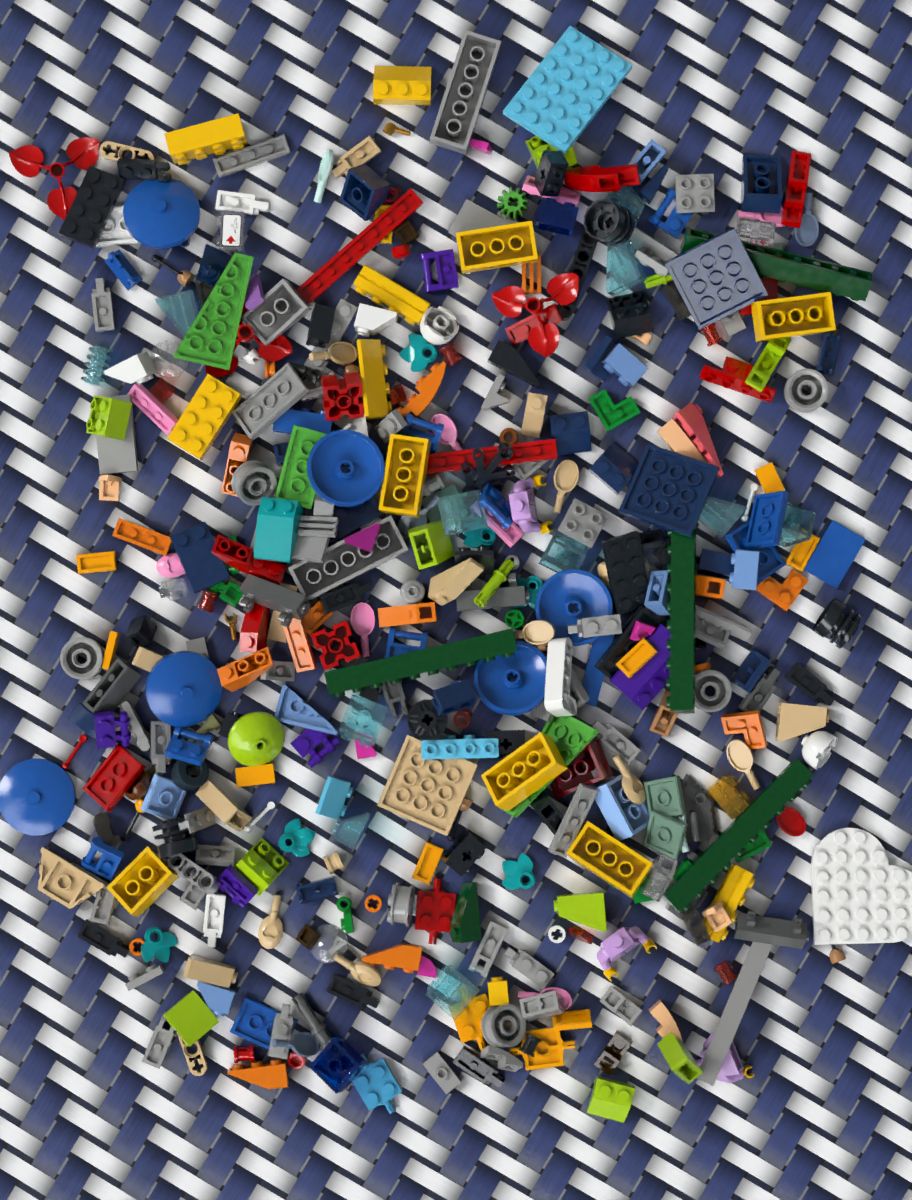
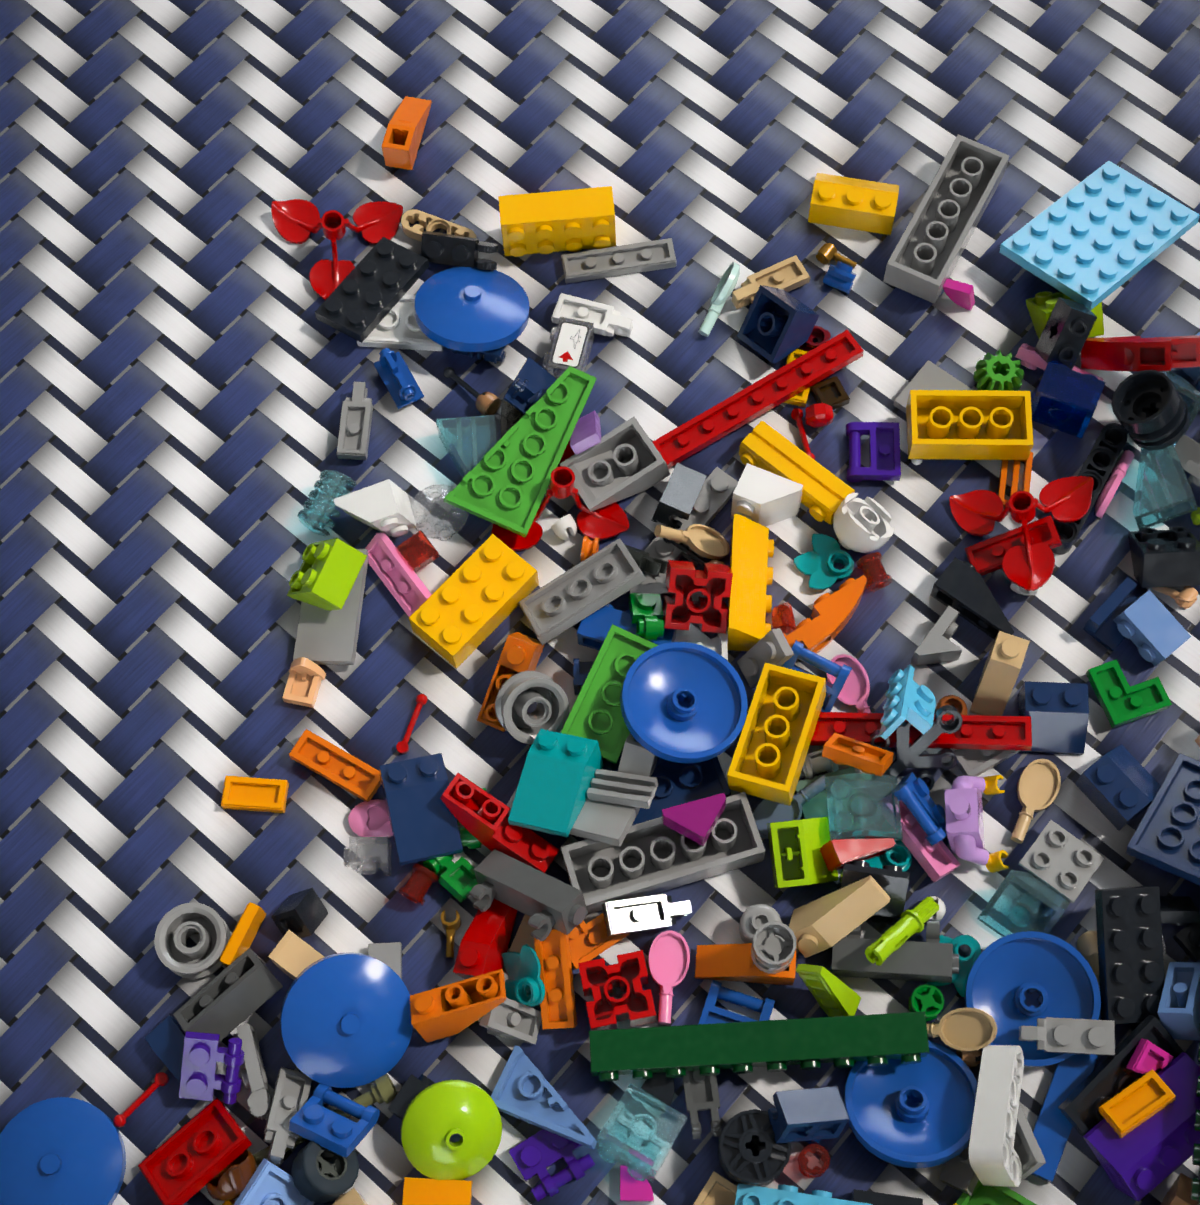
camera: 15 degrees right, 20 degrees down
none -> orange slope [382,96,432,170]
none -> red hinge [396,694,428,754]
none -> teal plate [502,944,545,1007]
none -> green plate [628,593,664,641]
none -> light grey wheel [751,921,796,974]
none -> red hinge [791,408,815,460]
none -> lime slope [796,964,861,1017]
none -> slope [820,838,896,872]
none -> orange plate [822,733,894,777]
none -> blue plate [823,261,856,294]
none -> medium azure bracket [879,664,936,740]
none -> bright pink piece [1095,450,1135,519]

